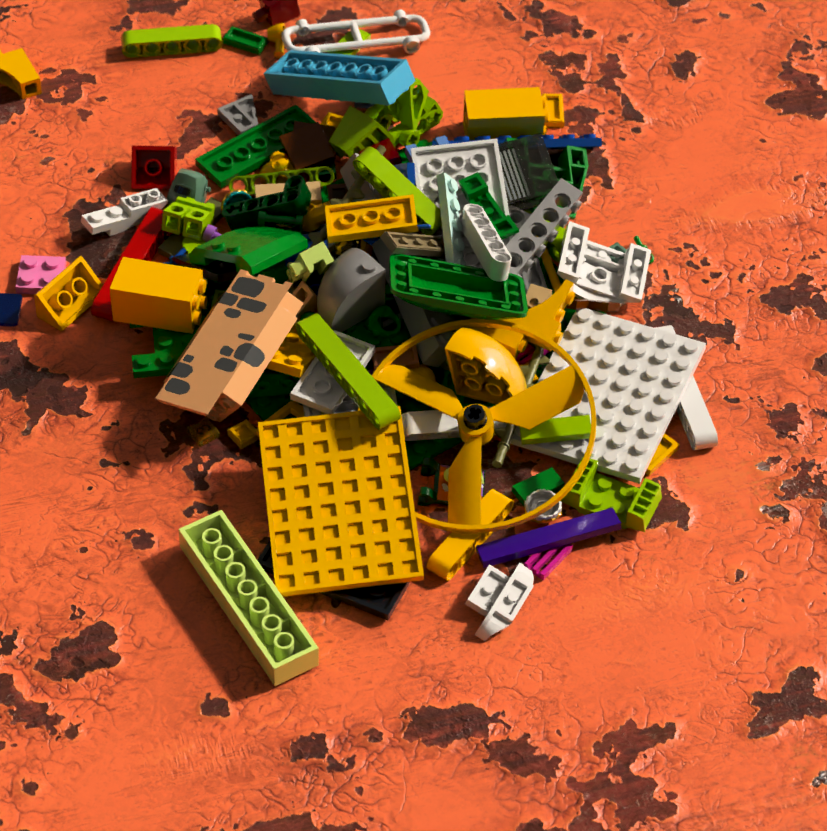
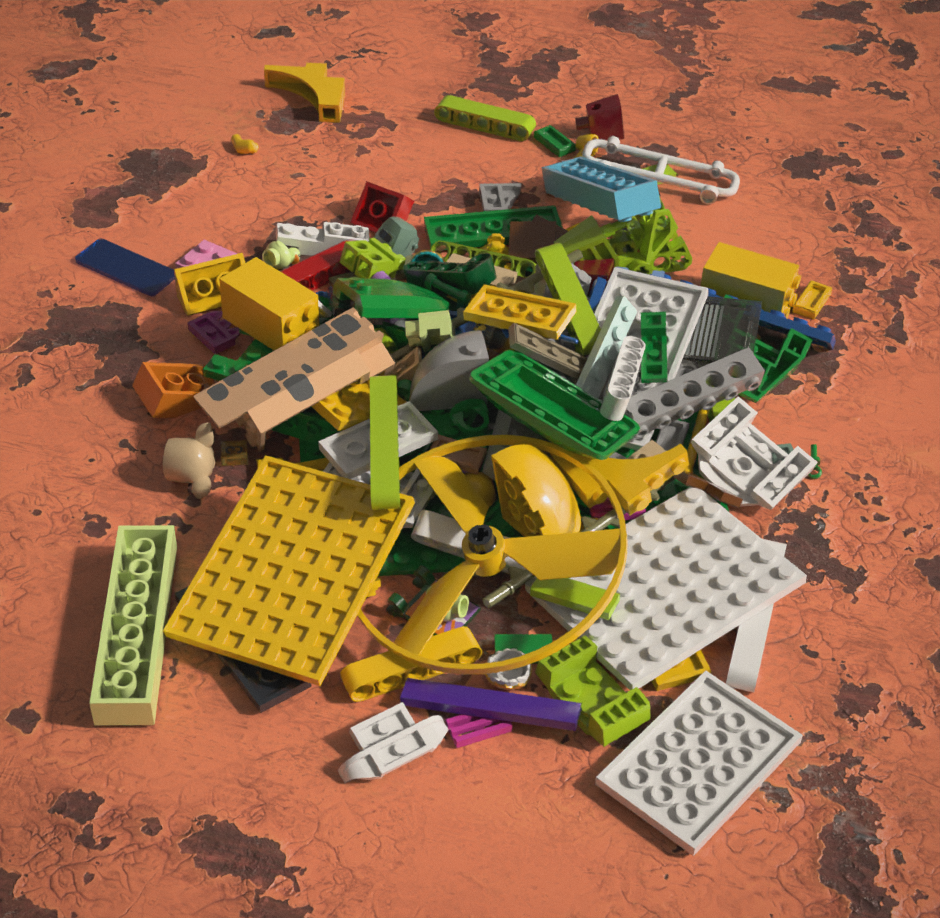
camera: 30 degrees right, 5 degrees down
none -> orange slope [132,362,218,418]
none -> tan piece [163,422,216,499]
none -> magenta plate [187,311,240,354]
none -> yellowish green animal [262,240,301,269]
none -> white plate [595,671,803,856]

